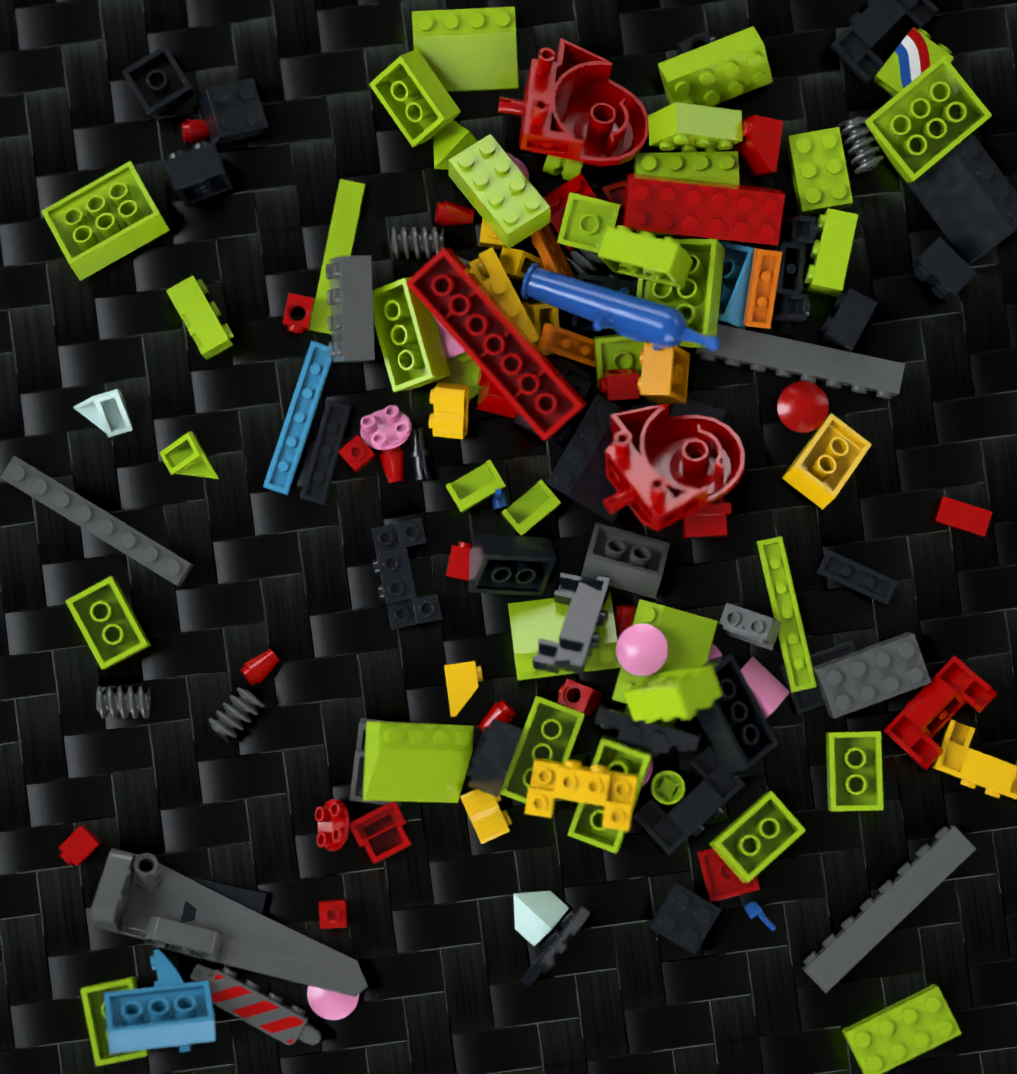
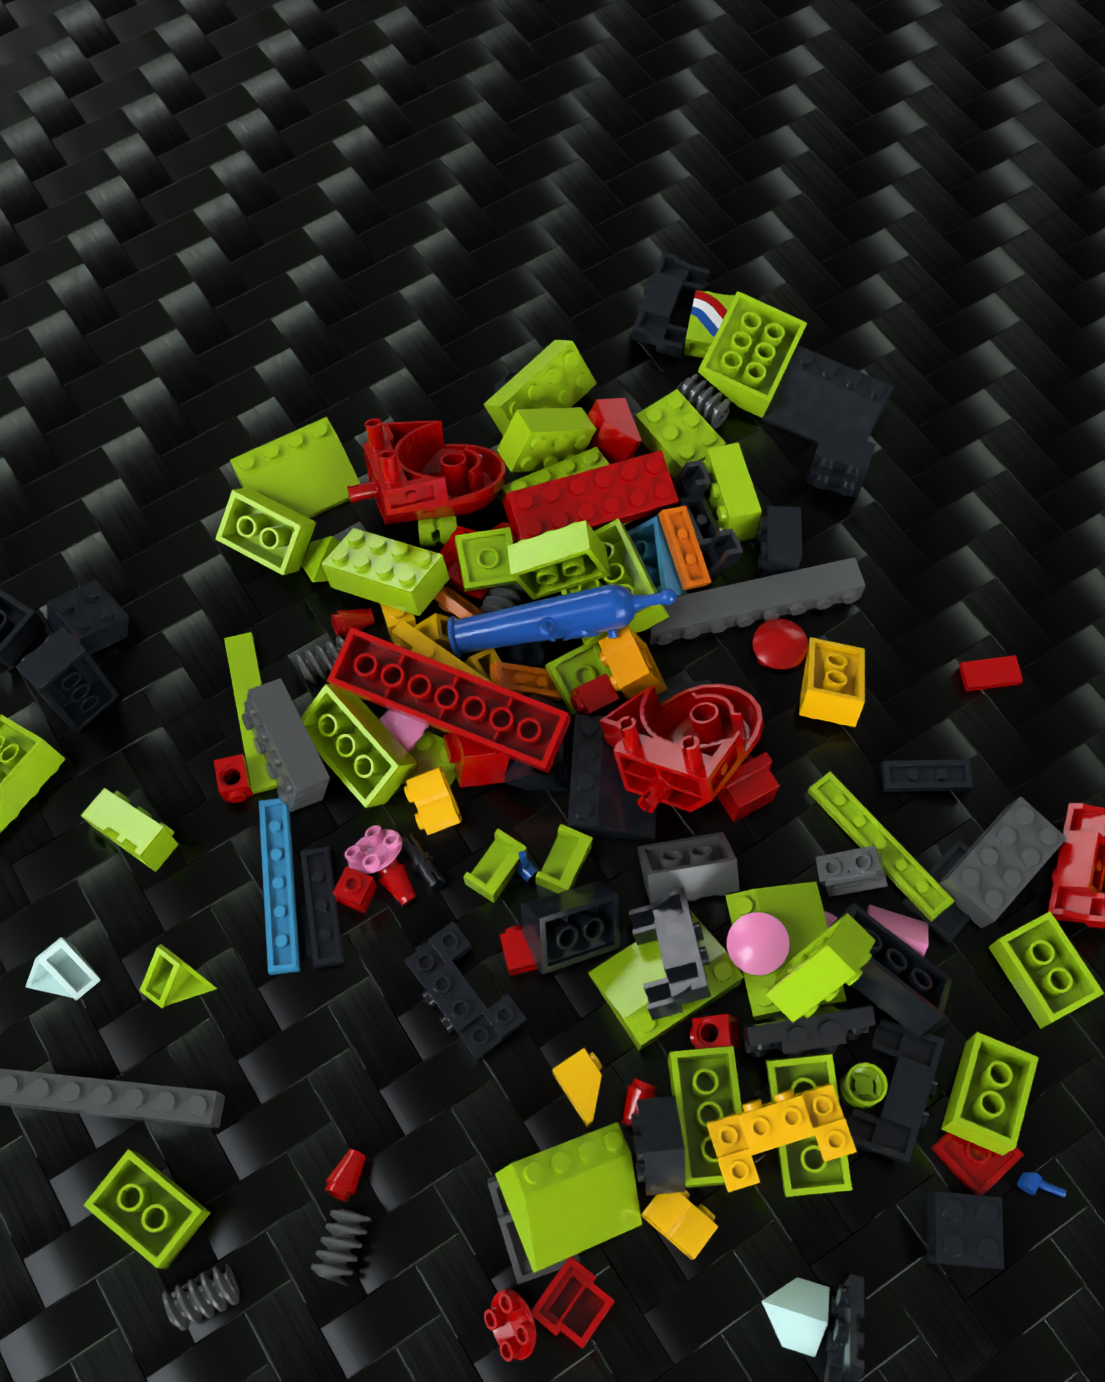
camera: 25 degrees left, 20 degrees down
red cone [613,605,637,640] -> none

